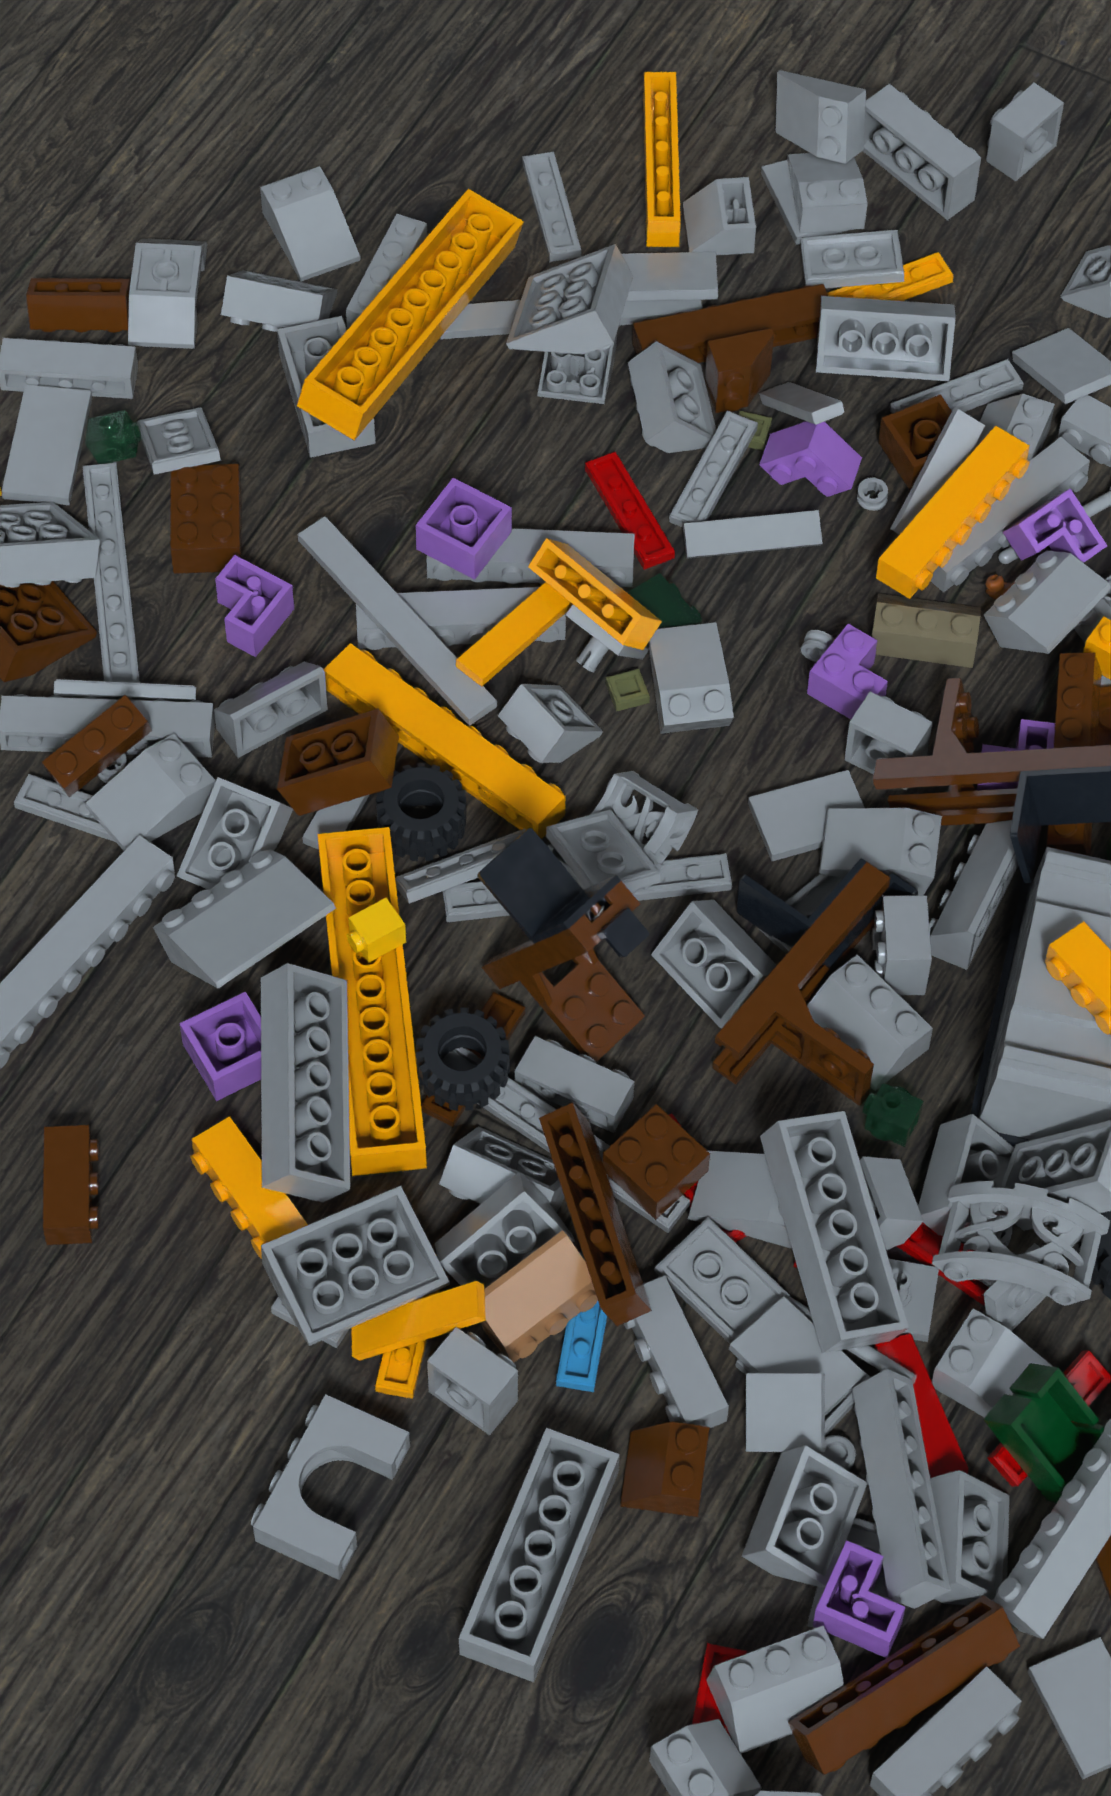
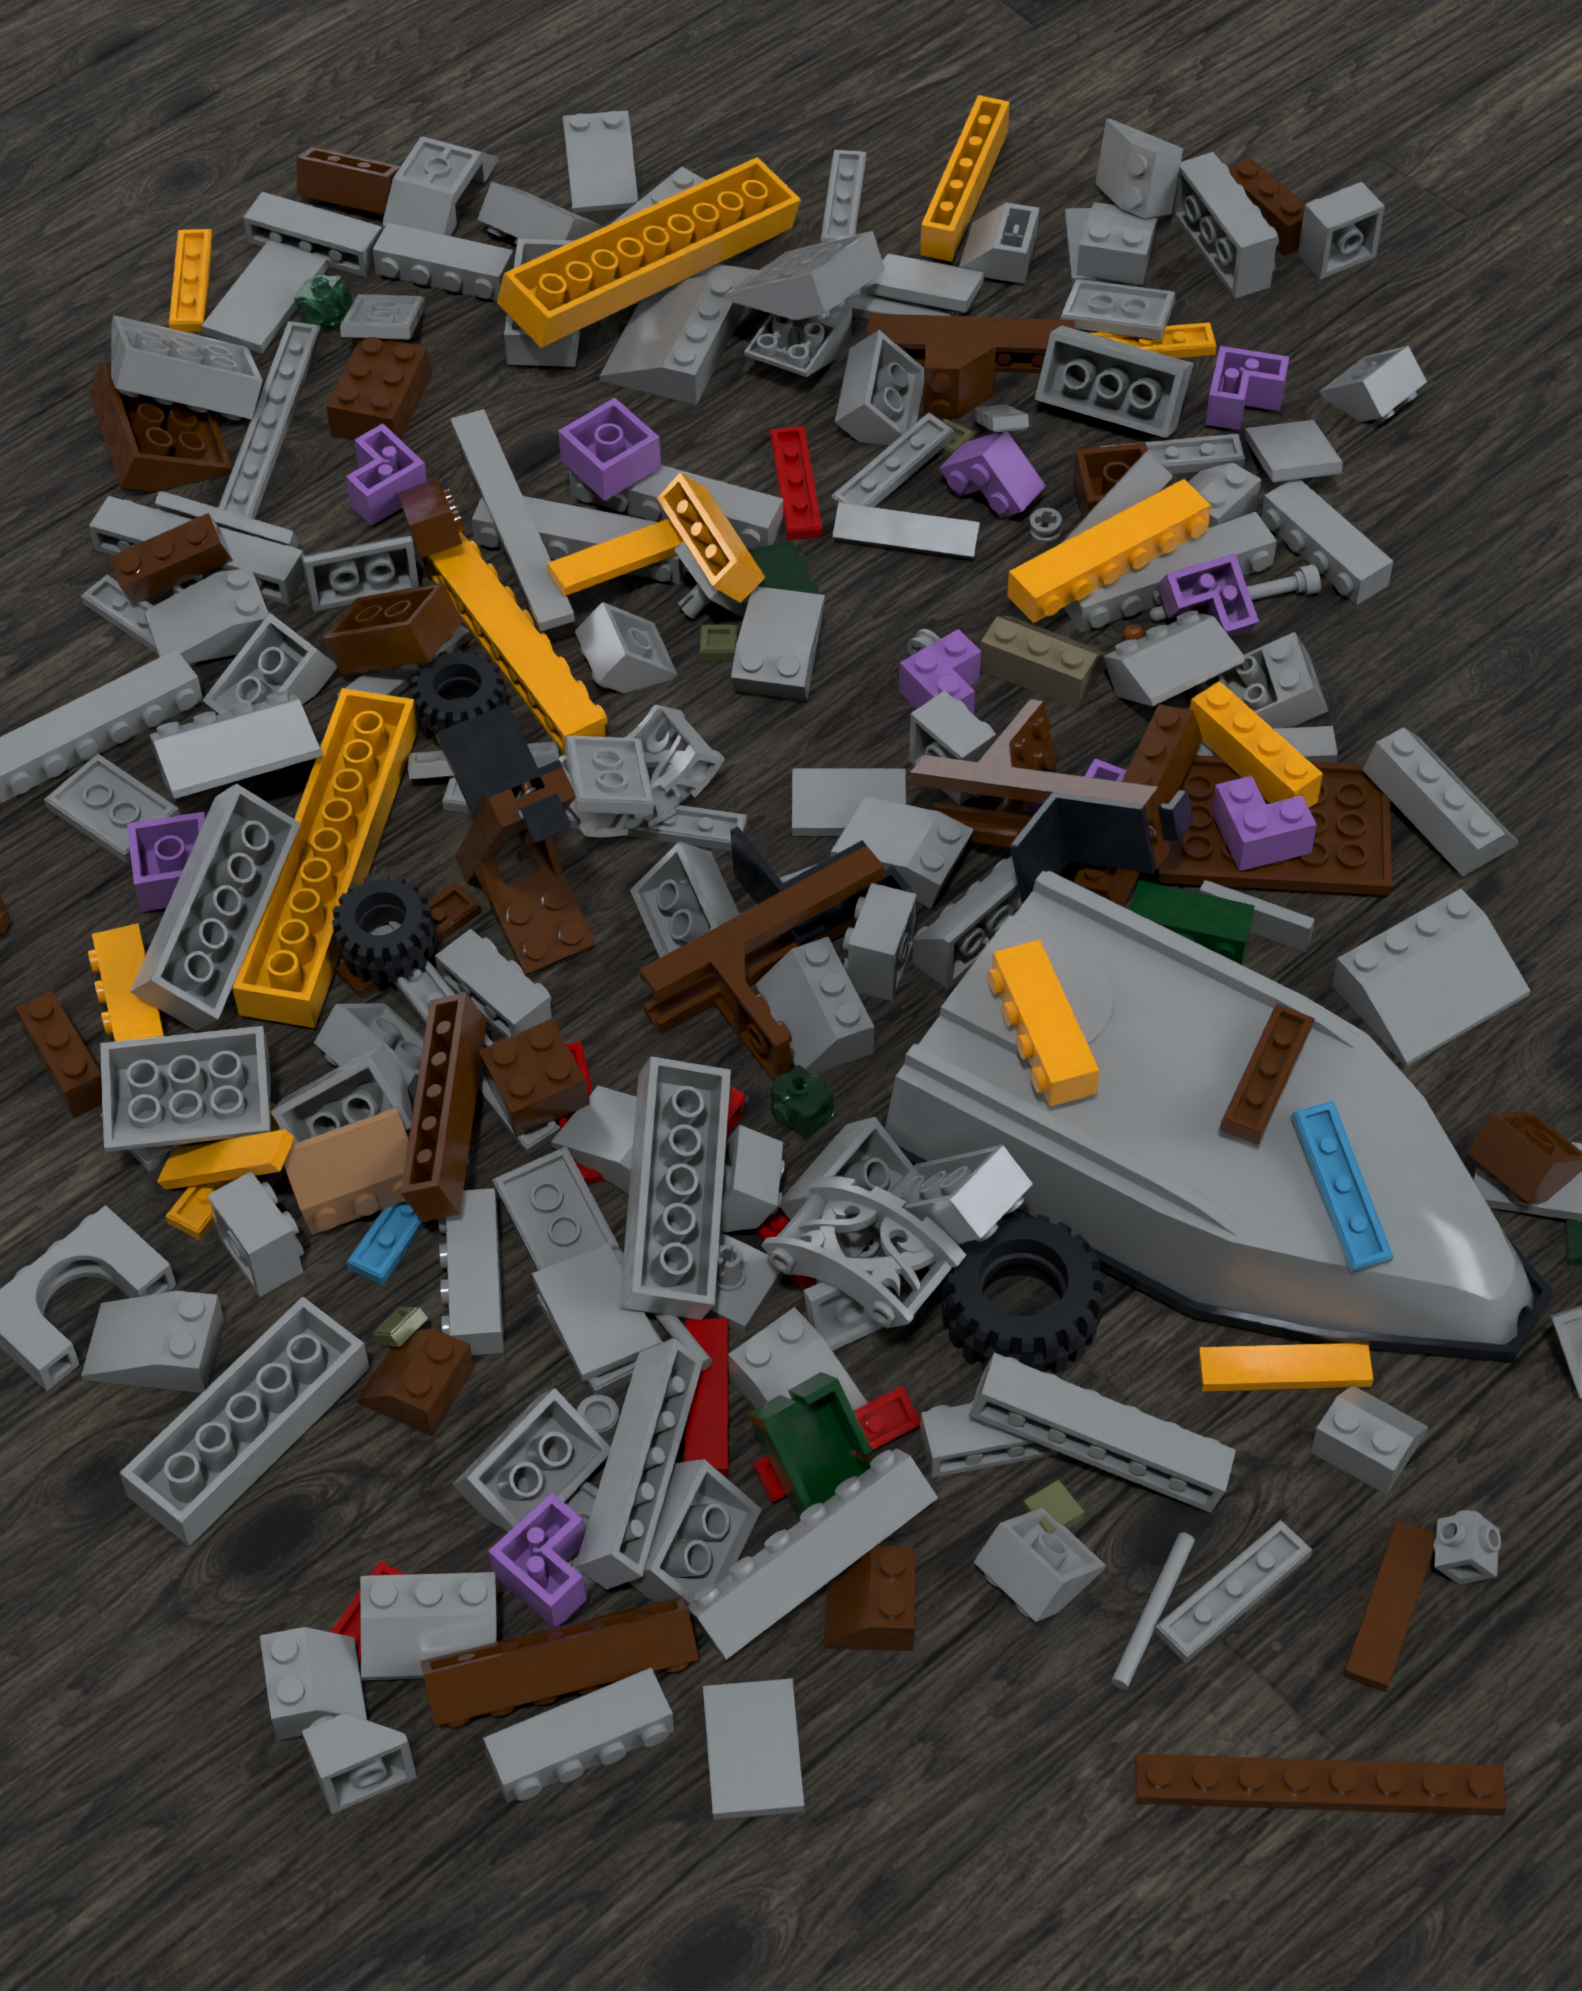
camera: 20 degrees right, 5 degrees down
yellow brick [346,897,406,963] -> none
light grey tile [746,1373,825,1452] -> none
none -> reddish brown brick [15,990,102,1119]
none -> light grey tile [44,753,180,863]
none -> light grey slope [81,1291,225,1393]
none -> light grey brick [373,223,514,301]
none -> olive tile [373,1306,428,1347]
none -> reddish brown brick [398,479,465,558]
none -> light grey slope [599,275,744,405]
none -> medium lavender brick [1205,346,1289,430]
none -> reddish brown brick [1228,157,1305,256]

